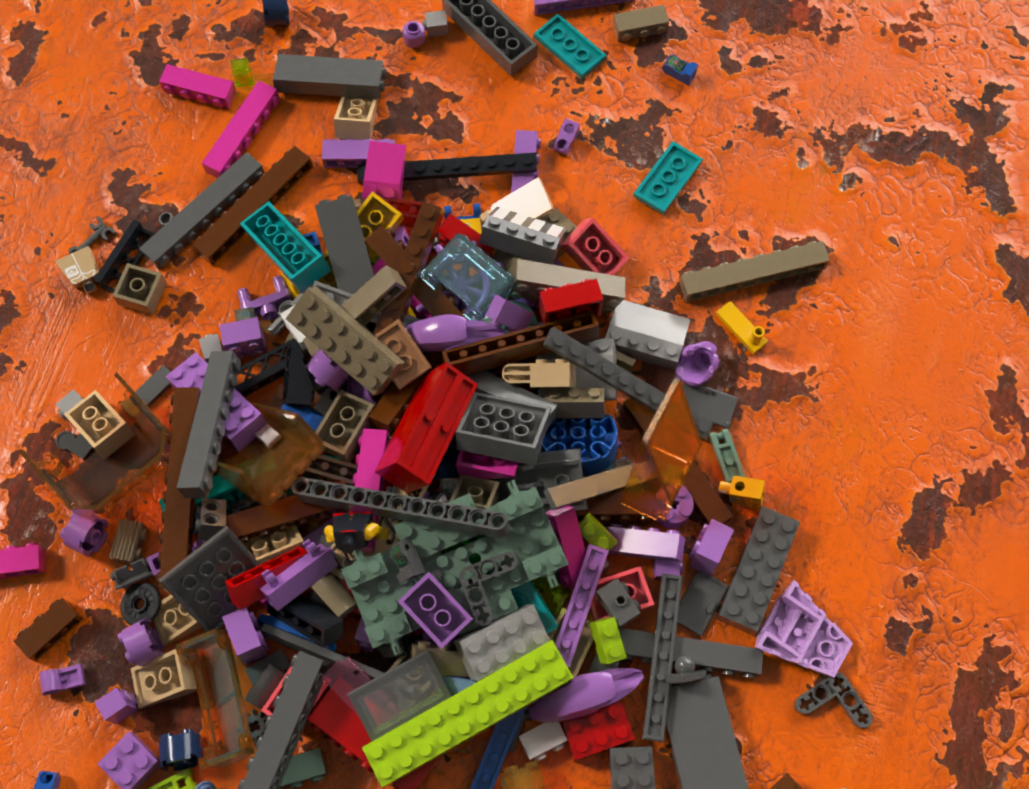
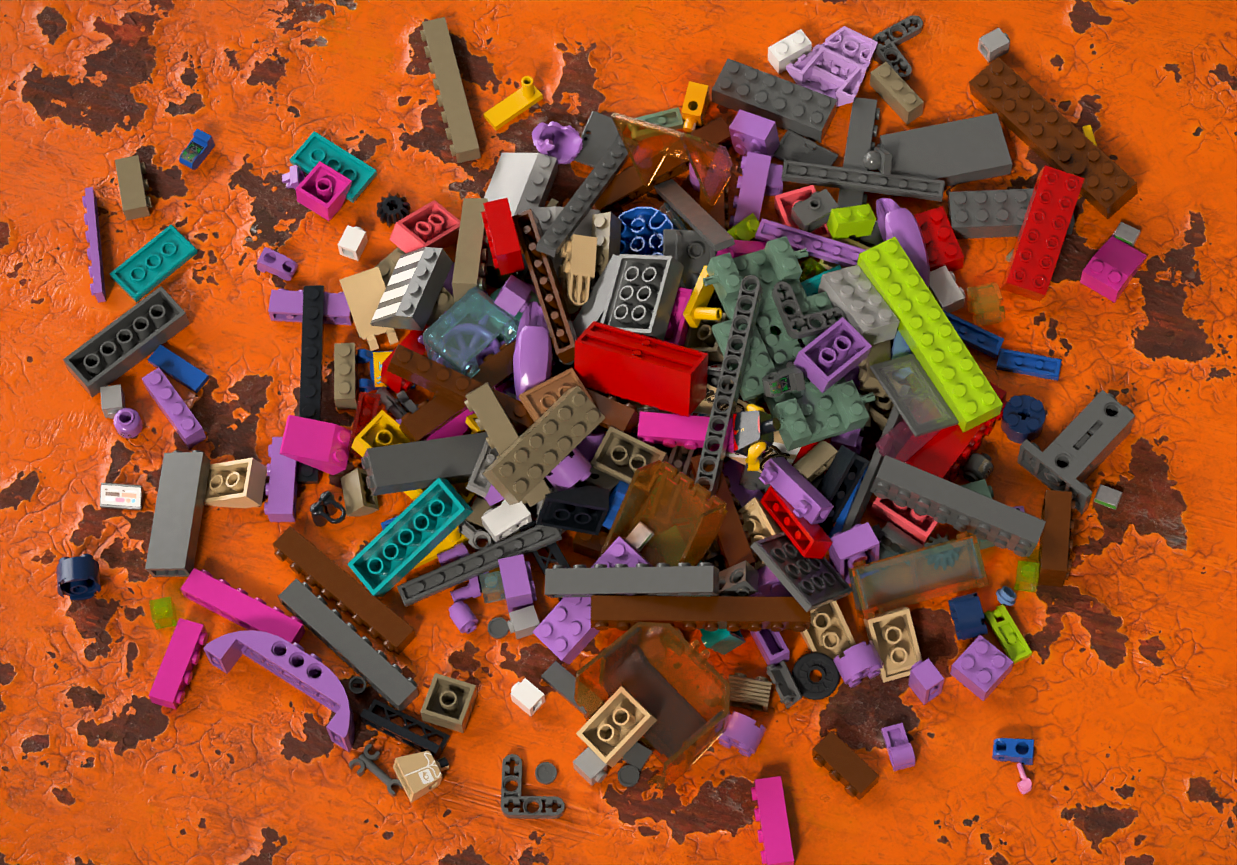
camera: 85 degrees left, 5 degrees down
none -> slope [100,482,145,511]
none -> medium lavender brick [142,368,206,449]
none -> blue tile [148,344,209,394]
none -> medium lavender slope [203,630,355,752]
none -> tile [282,165,305,190]
none -> dark pink slope [296,161,352,221]
none -> black piece [310,491,346,527]
none -> dark tan brick [334,343,358,410]
none -> white brick [338,225,368,261]
none -> black gear [376,193,411,228]
none -> dark grey tile [397,525,562,607]
none -> medium lavender brick [449,601,478,634]
none -> dark grey piece [488,617,509,639]
none -> dark grey beam [501,754,565,819]
none -> white brick [510,678,545,716]
none -> dark grey piece [535,762,557,784]
none -> yellow piece [683,266,722,328]
none -> white brick [768,29,812,74]
none -> dark tan brick [869,62,924,125]
none -> dark grey head [962,452,994,483]

